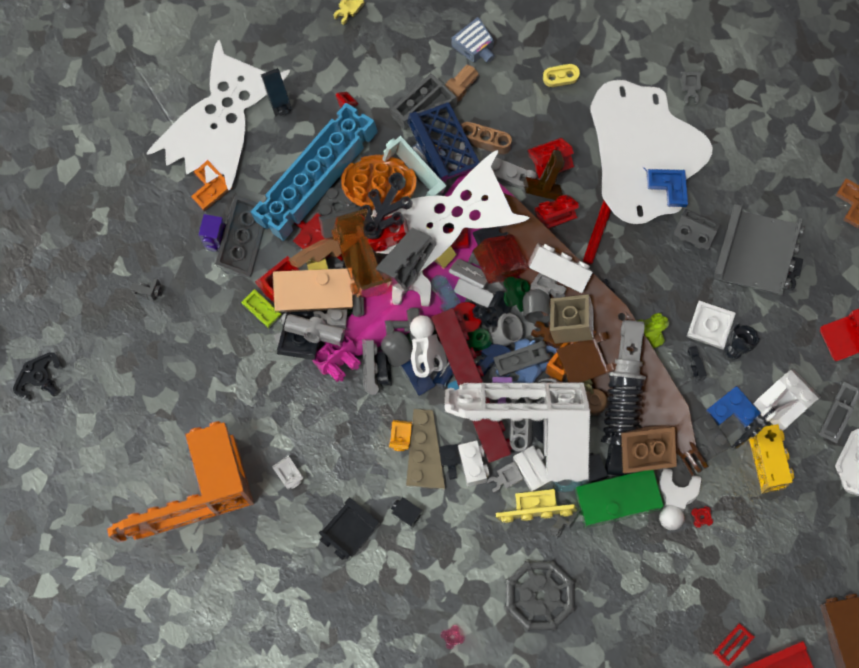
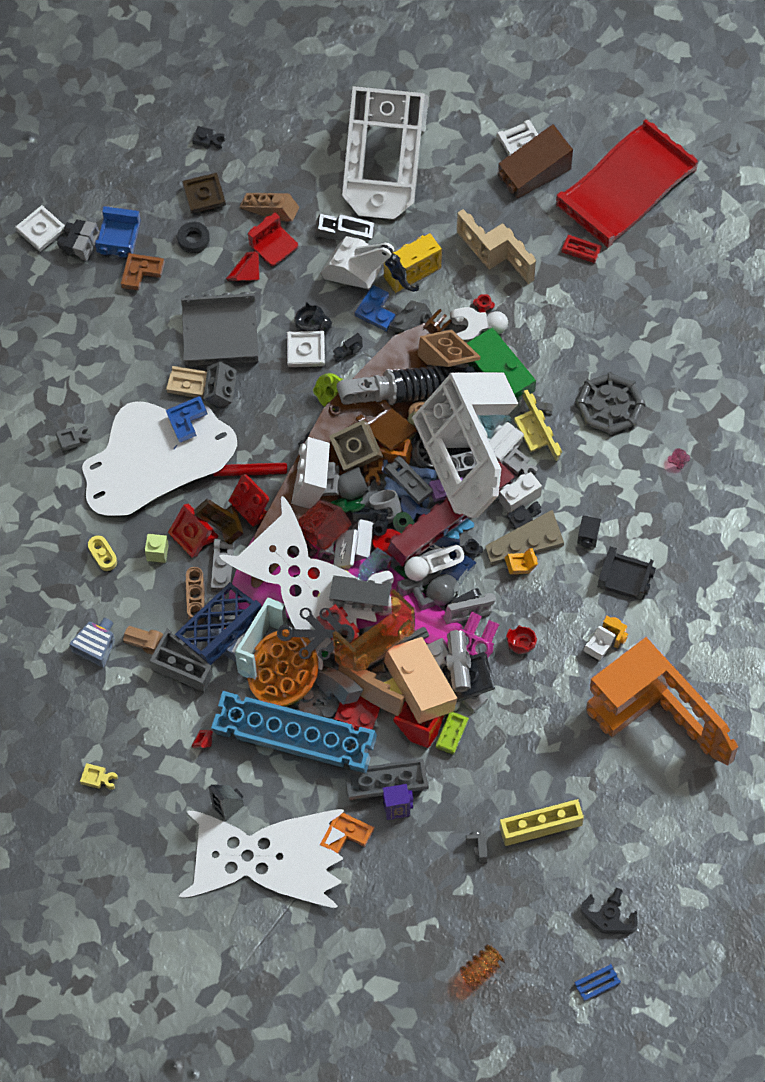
camera: 115 degrees left, 10 degrees down
none -> yellowish green brick [145,534,169,563]
none -> tan plate [167,366,207,399]
none -> red slope [226,251,260,281]
none -> tan bracket [457,209,536,284]
none -> clear orange piece [460,945,505,990]
none -> black plate [461,539,483,560]
none -> light yellow brick [499,799,584,846]
none -> red hair [506,625,537,654]
none -> light orange bracket [602,616,629,649]

